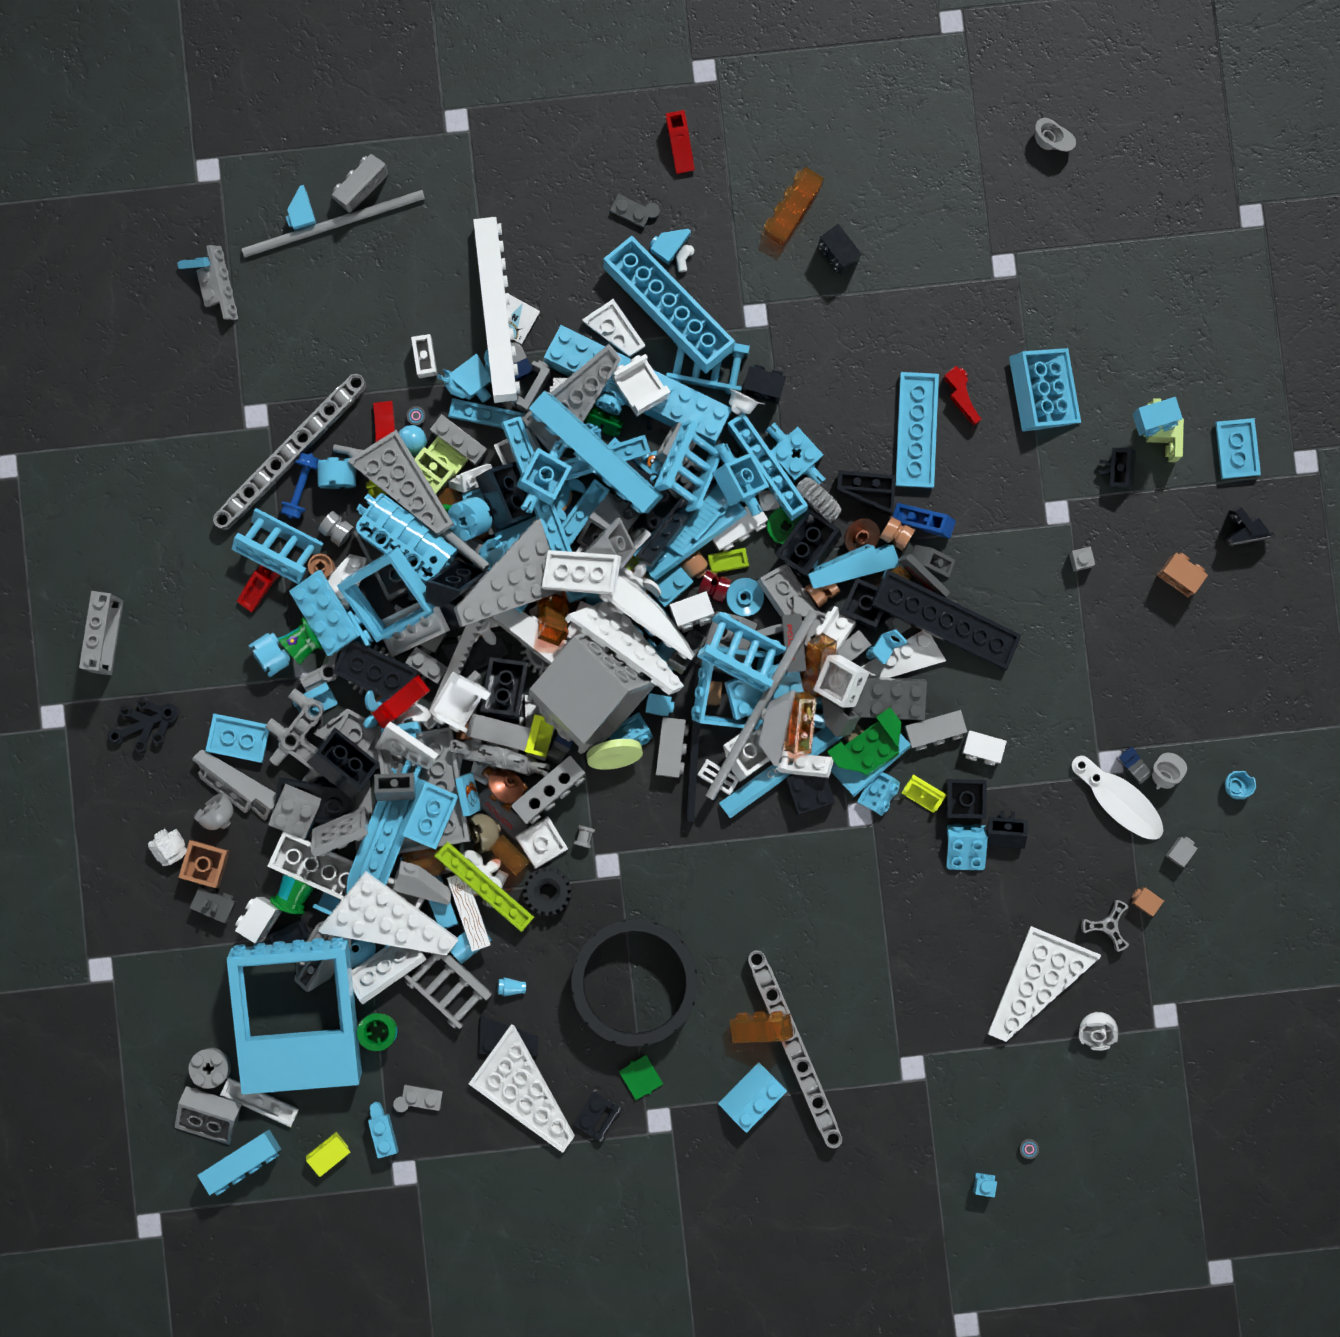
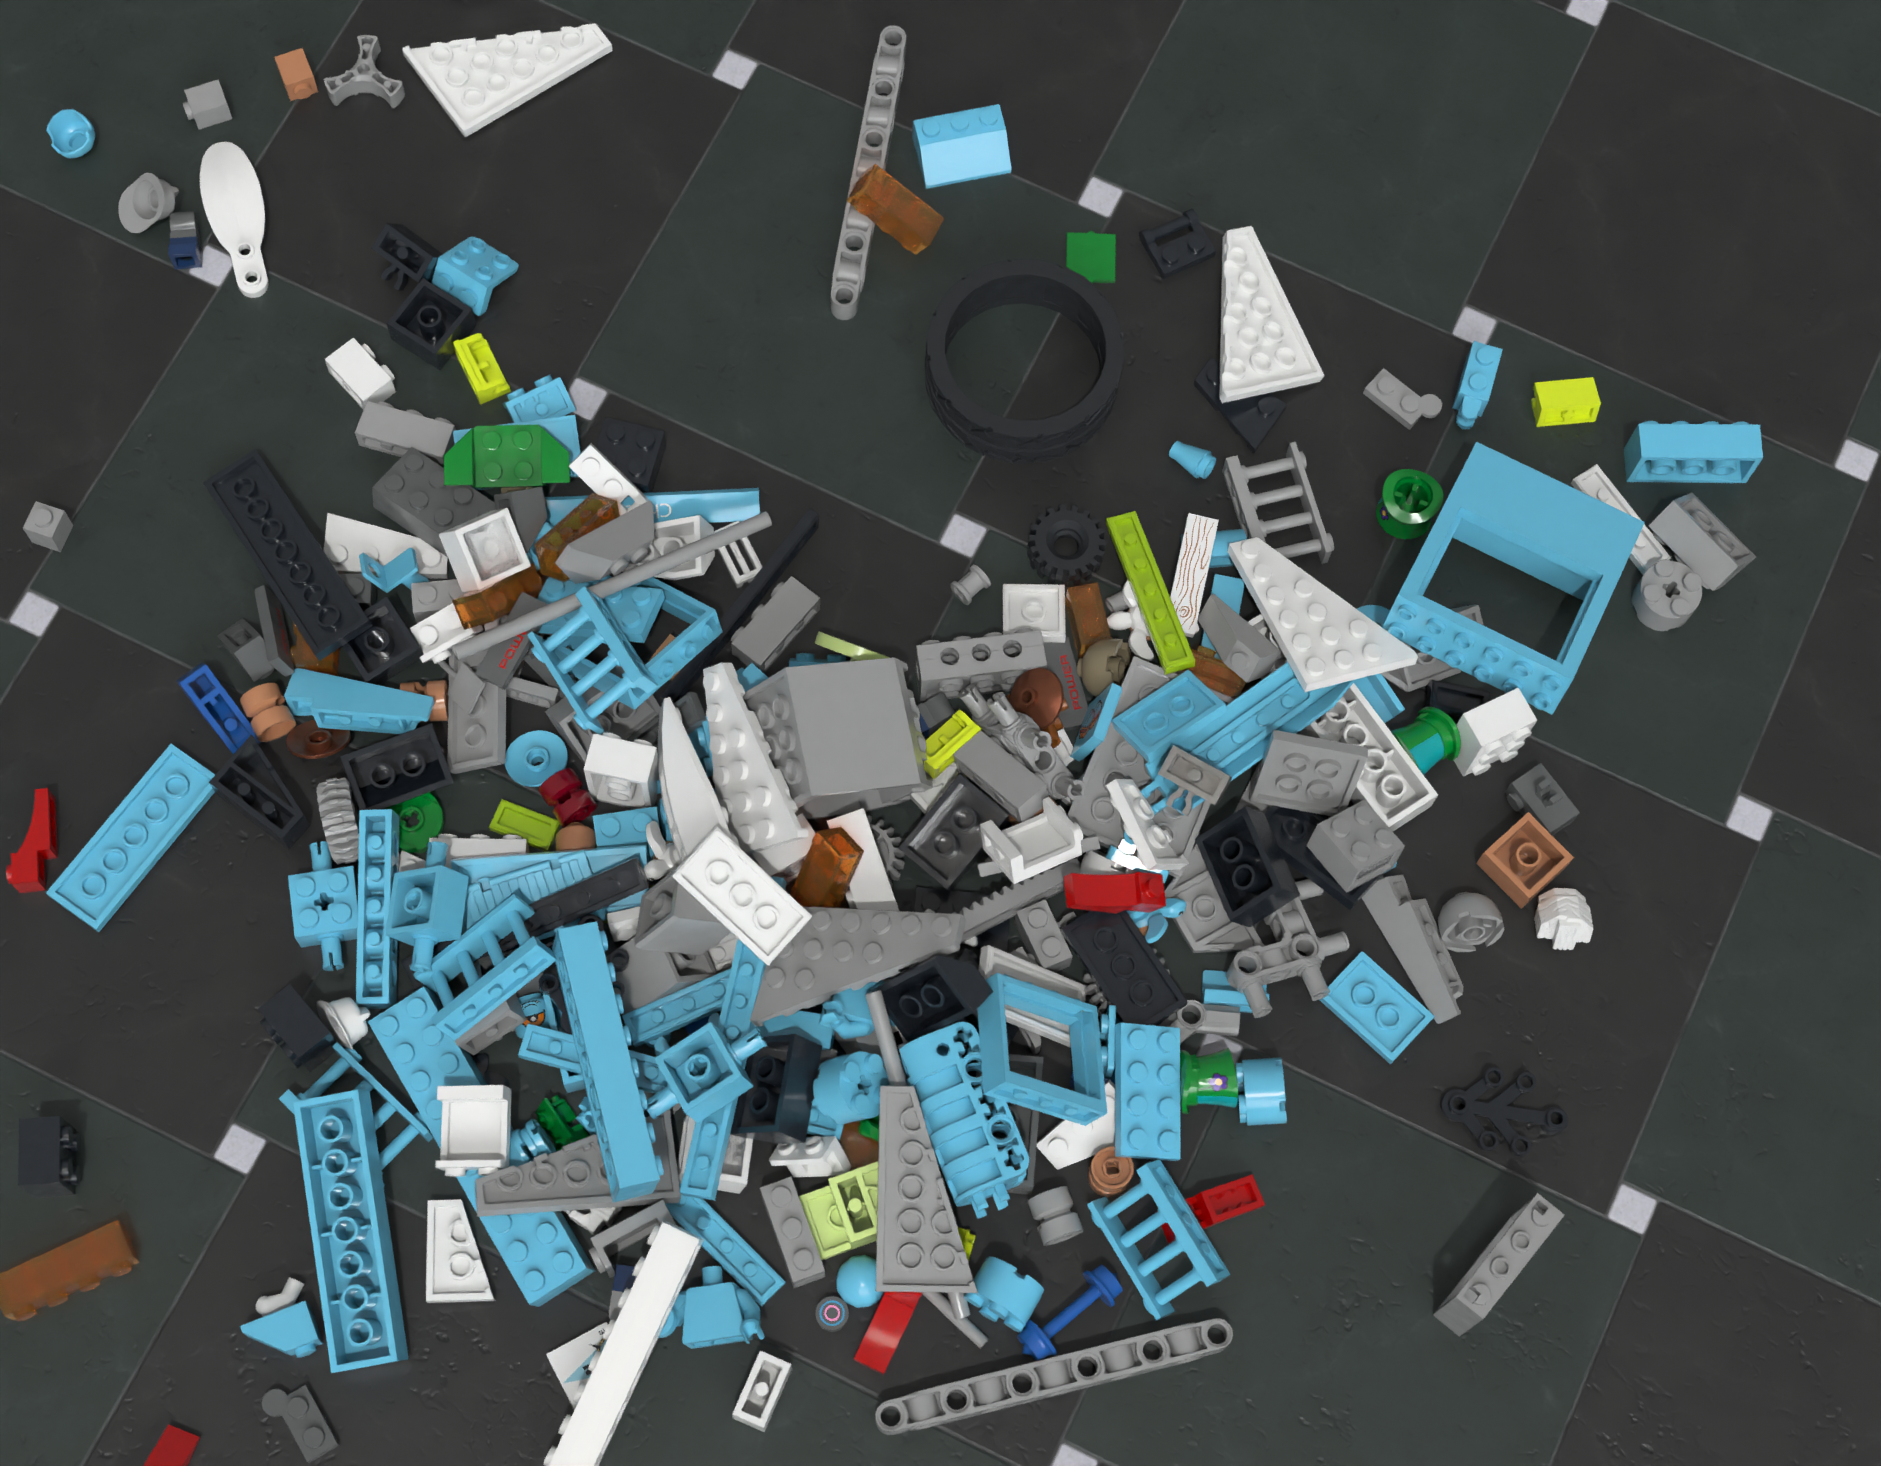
camera: 150 degrees left, 15 degrees down
white plate [352,946,427,1004] -> none

